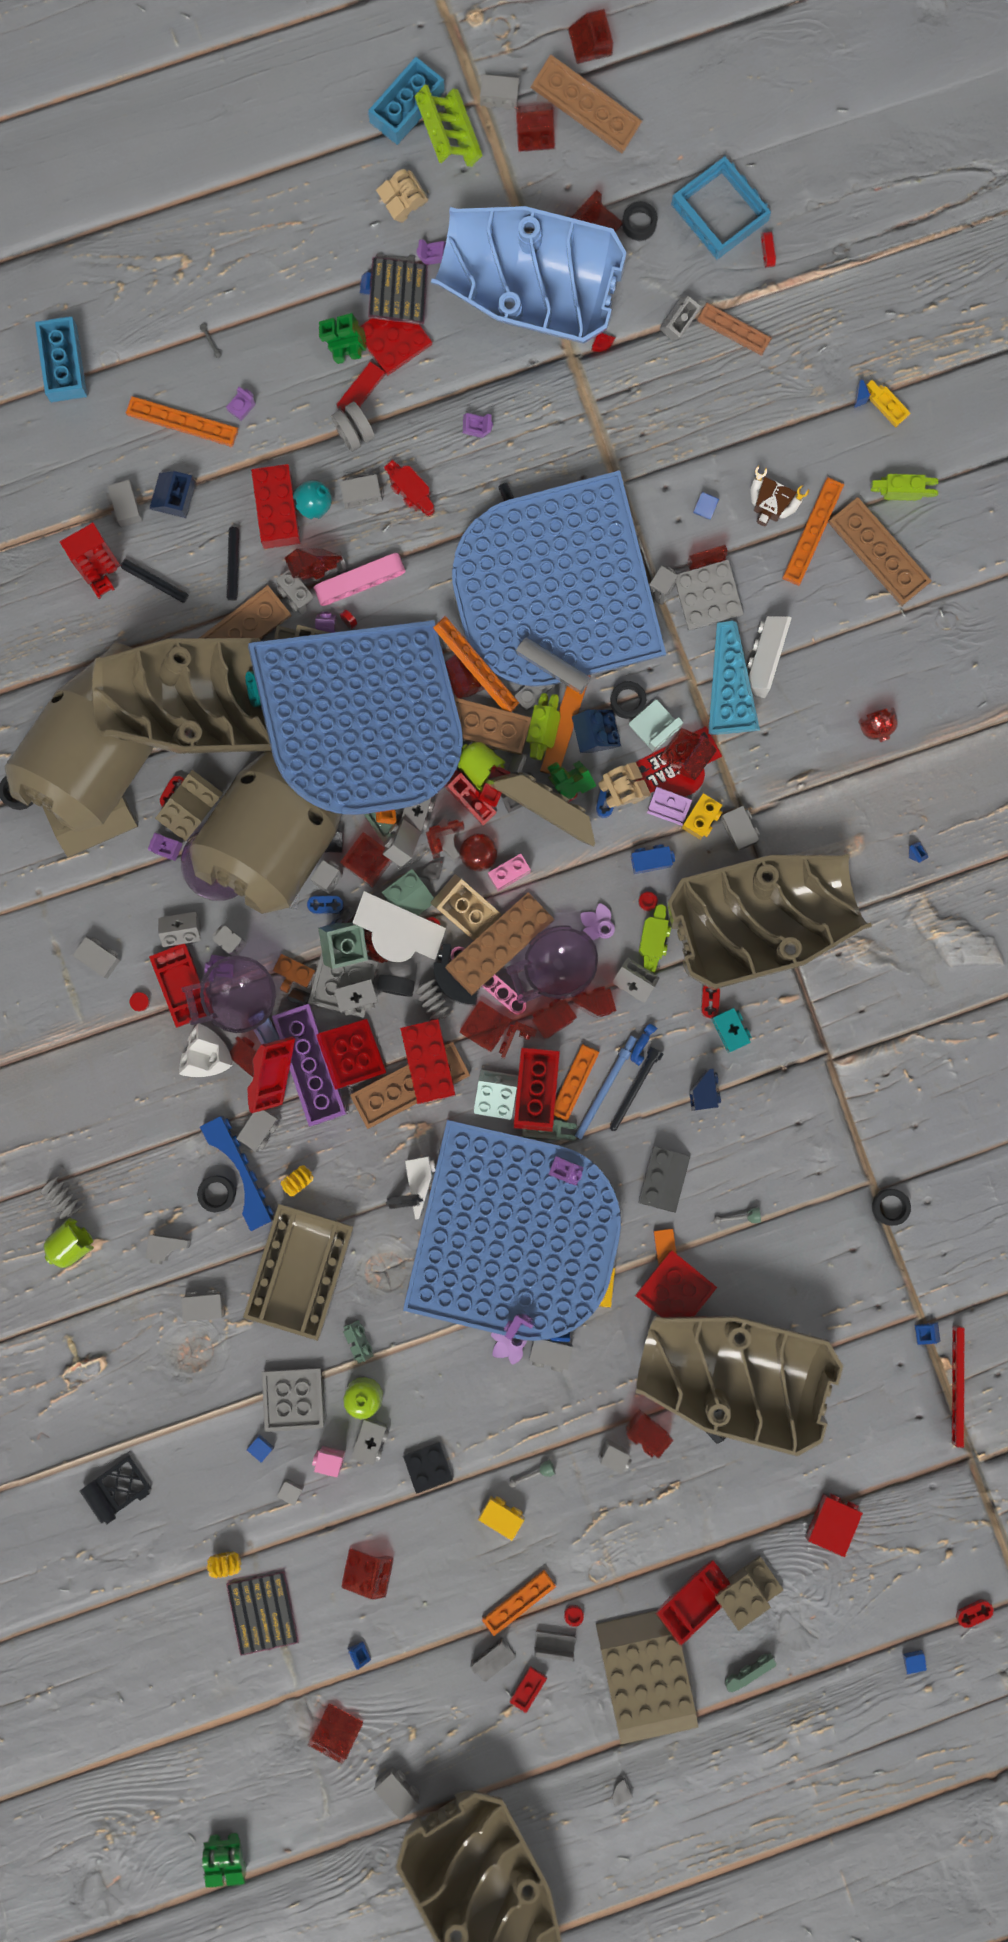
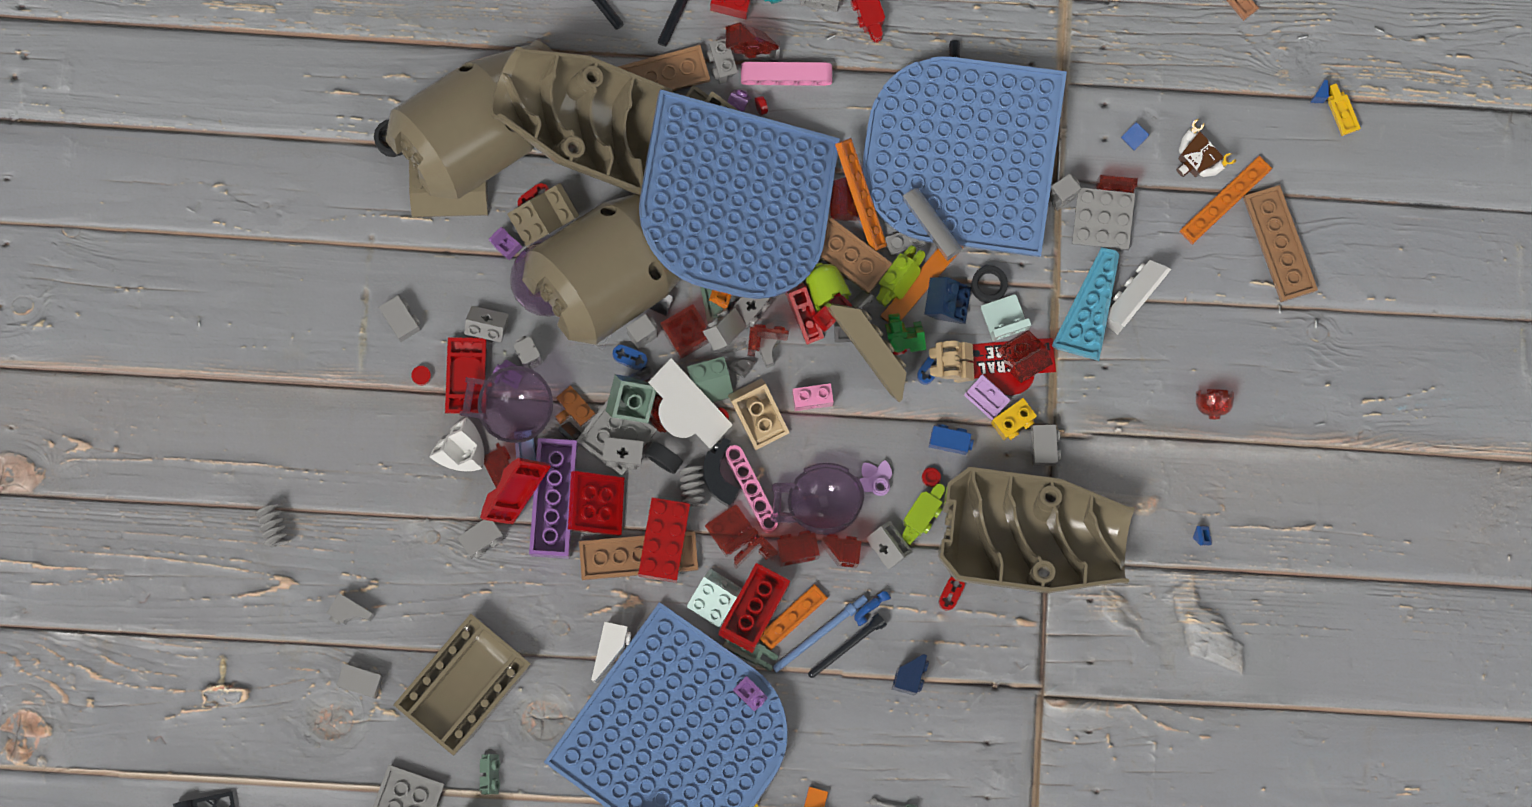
camera: 15 degrees right, 5 degrees down
lime cylinder [43,1218,94,1268] -> none
black tyre [197,1175,236,1213] -> none
blue arch [200,1116,275,1231] -> none
teal beam [245,671,261,707] -> none
yellow gear [281,1165,314,1196] -> none
black axle [386,1194,423,1209] -> none
medium nougat plate [445,892,555,995] -> none
clear red cylinder [460,833,498,872] -> none
dark grey slope [638,1147,690,1213] -> none
teal brick [711,1008,752,1053] -> none
lime hinge [871,474,938,501] -> none

